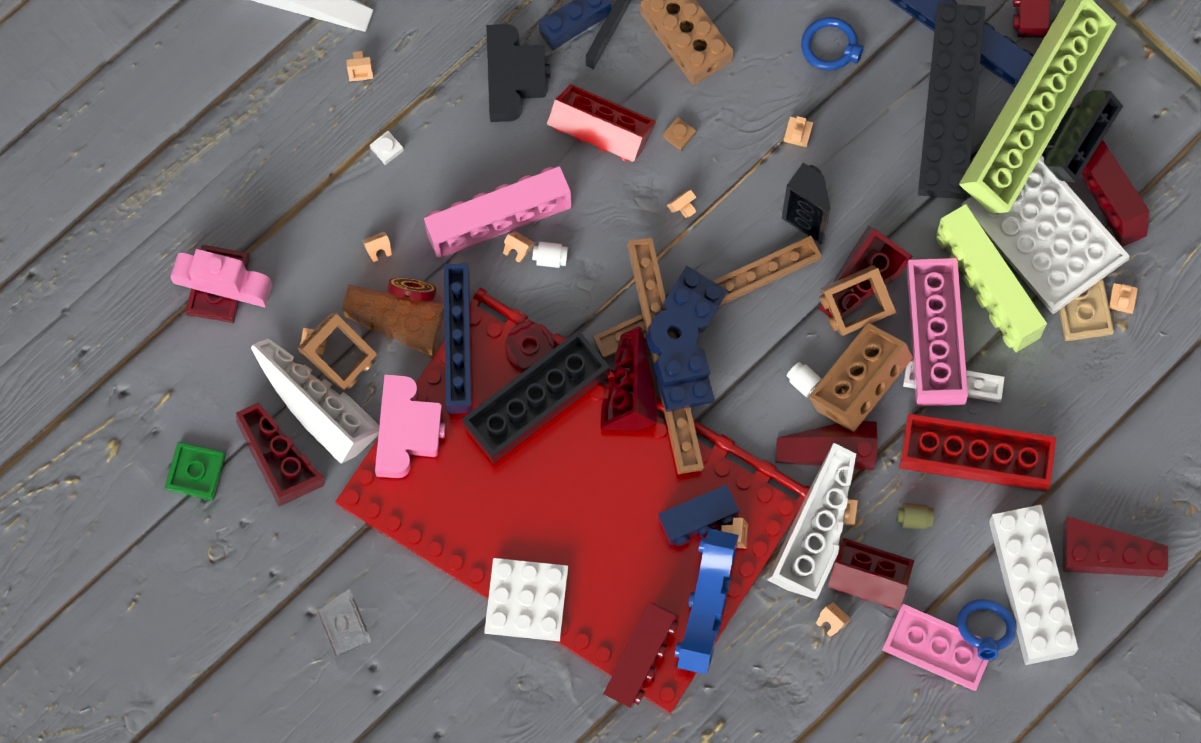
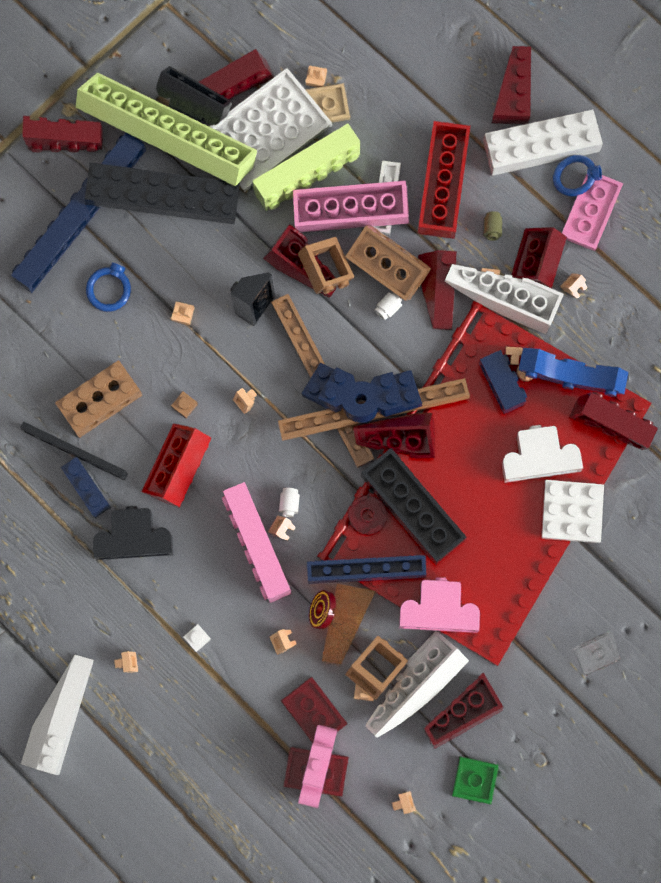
camera: 90 degrees left, 5 degrees up
none -> dark red tile [281,677,347,743]
none -> light nougat tile [392,791,416,814]
none -> white brick [502,425,583,483]

